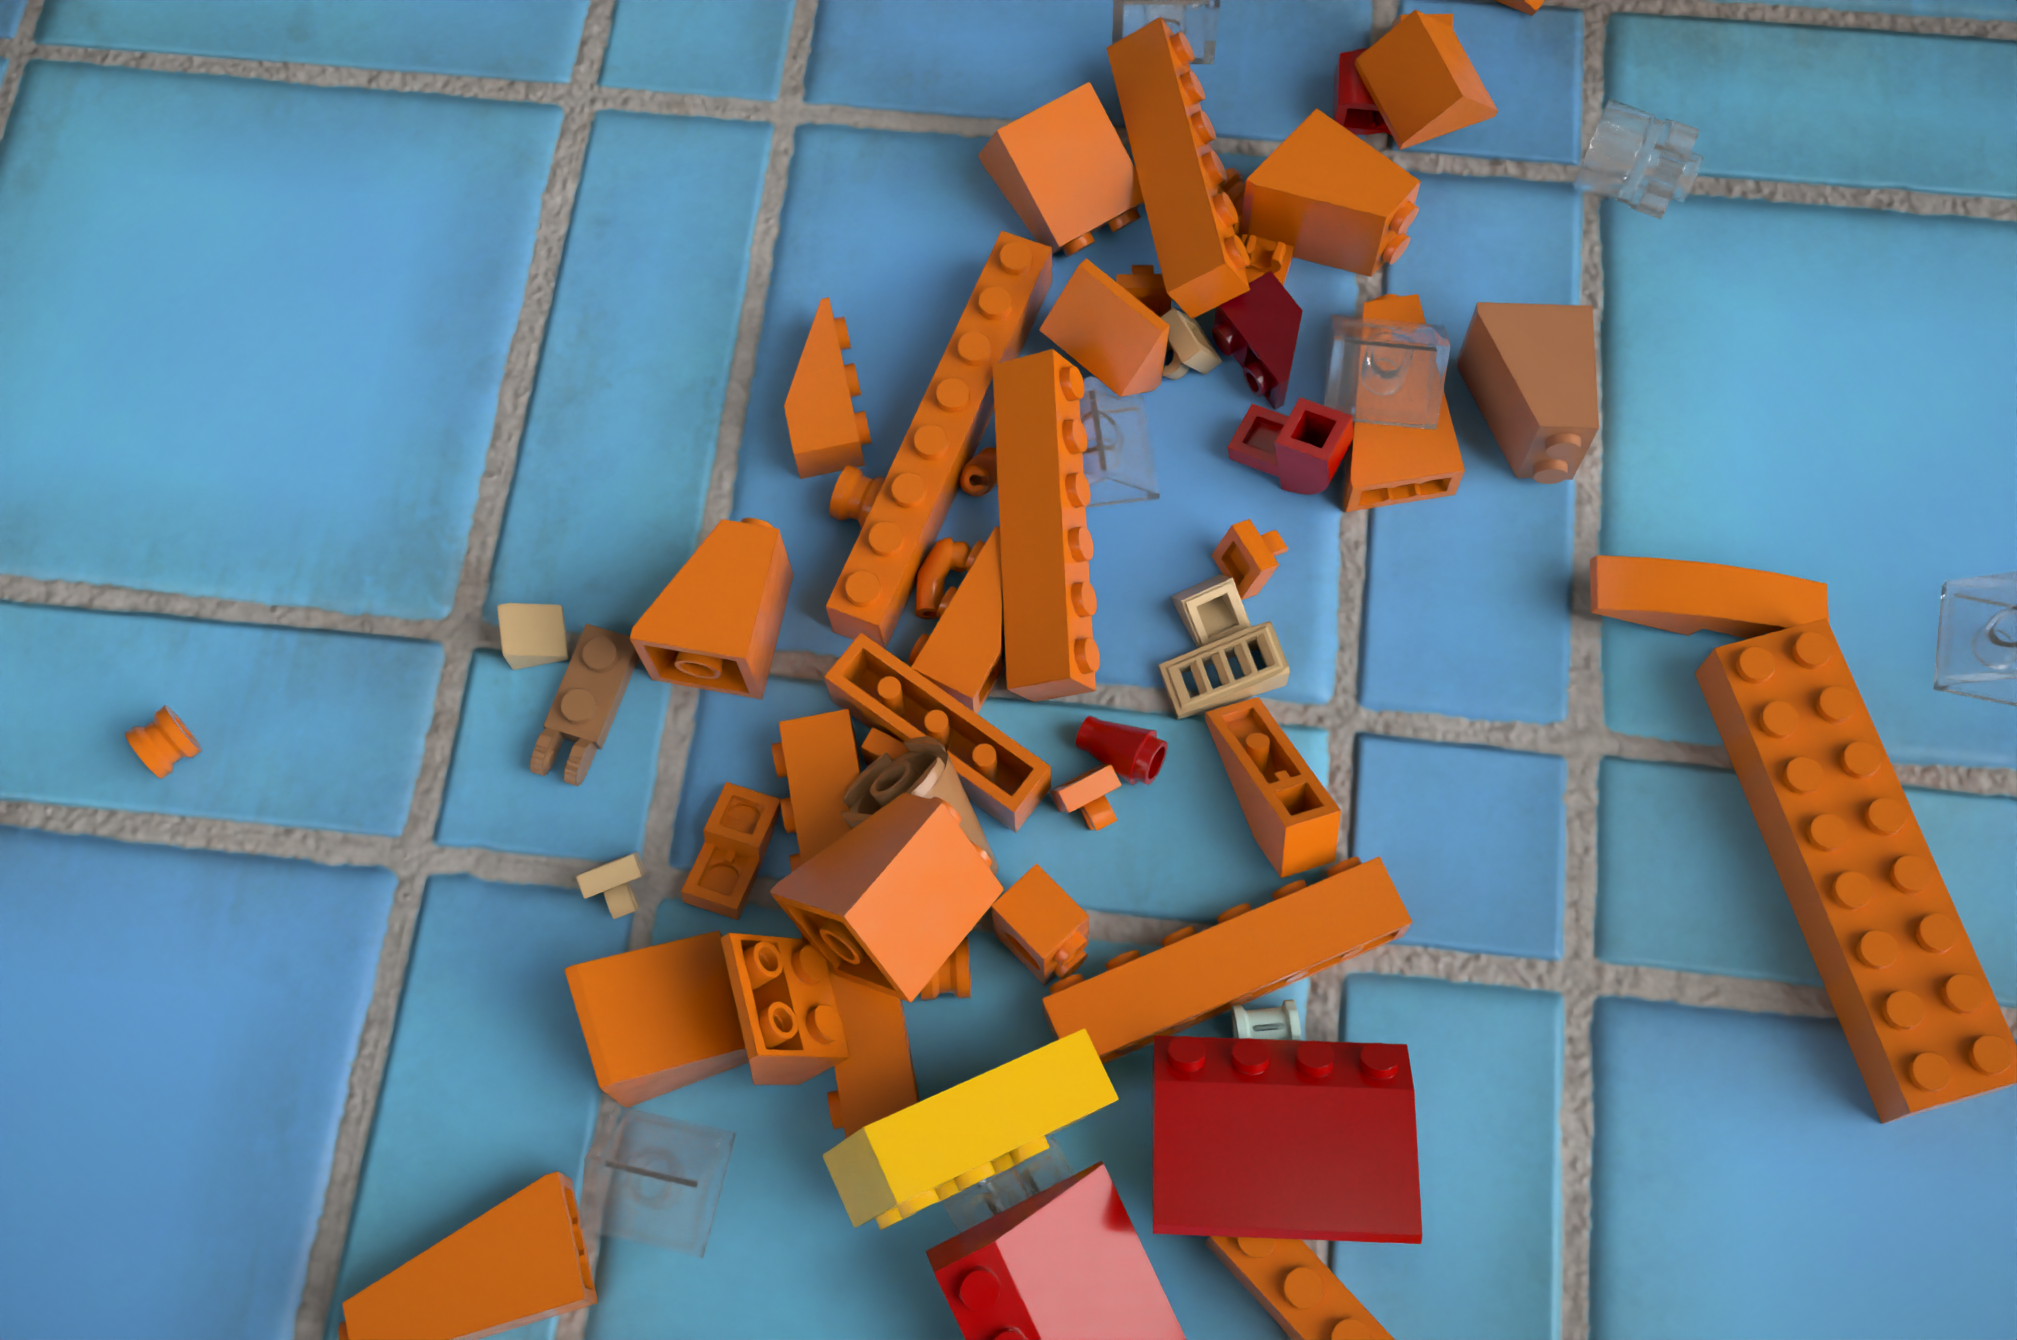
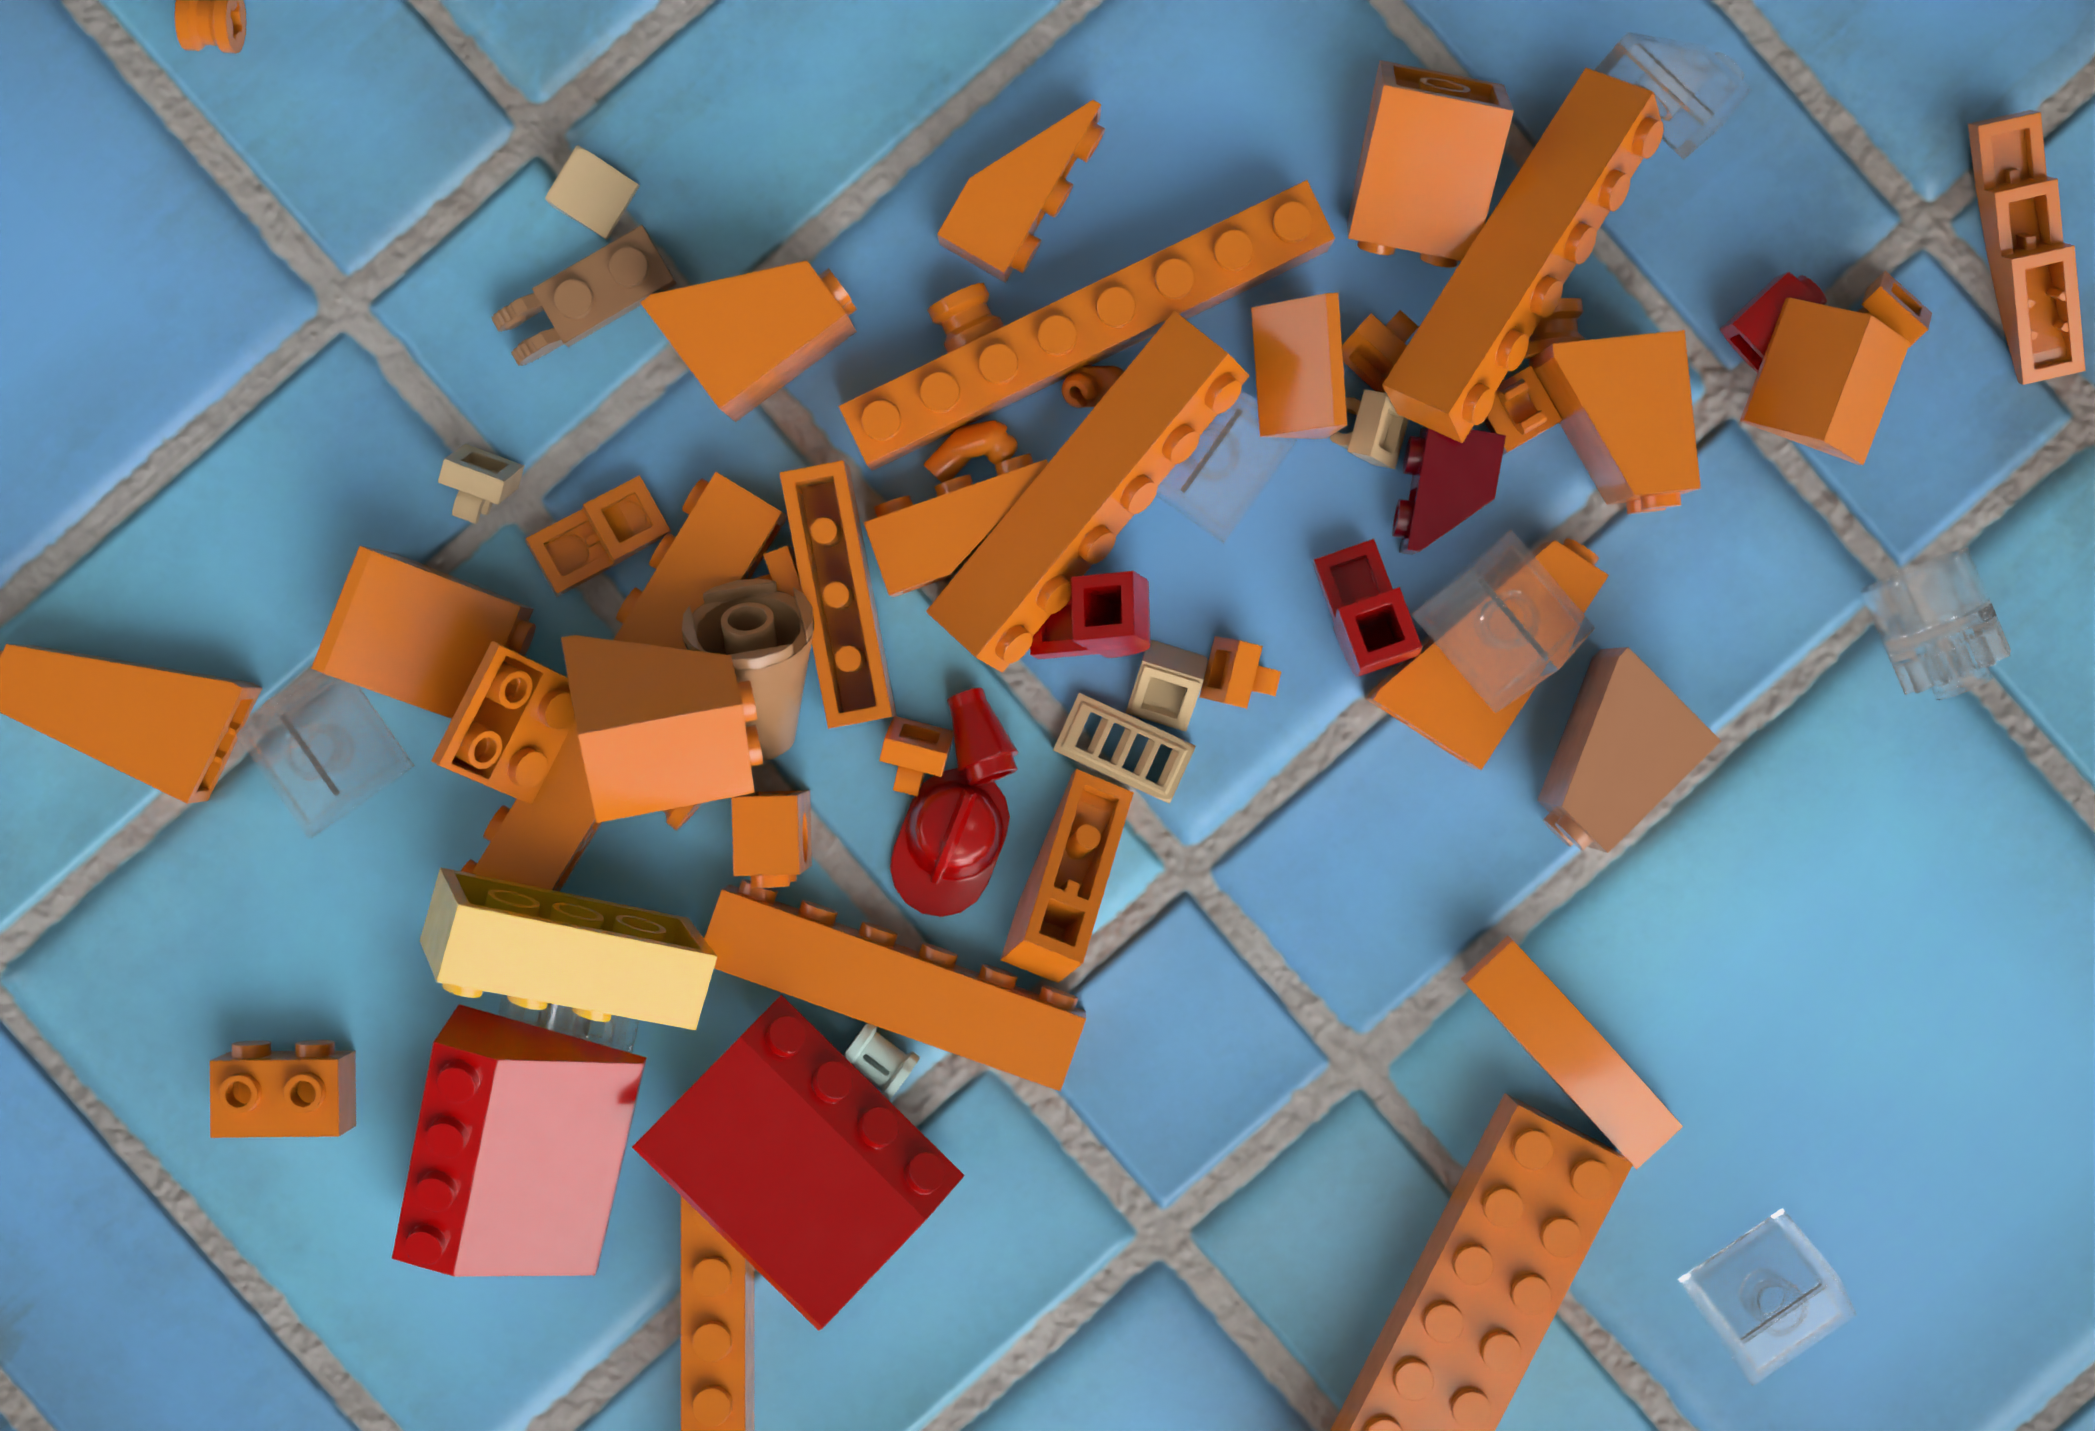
camera: 40 degrees right, 20 degrees up
none -> red piece [890,768,1010,917]
none -> red brick [1030,571,1151,659]

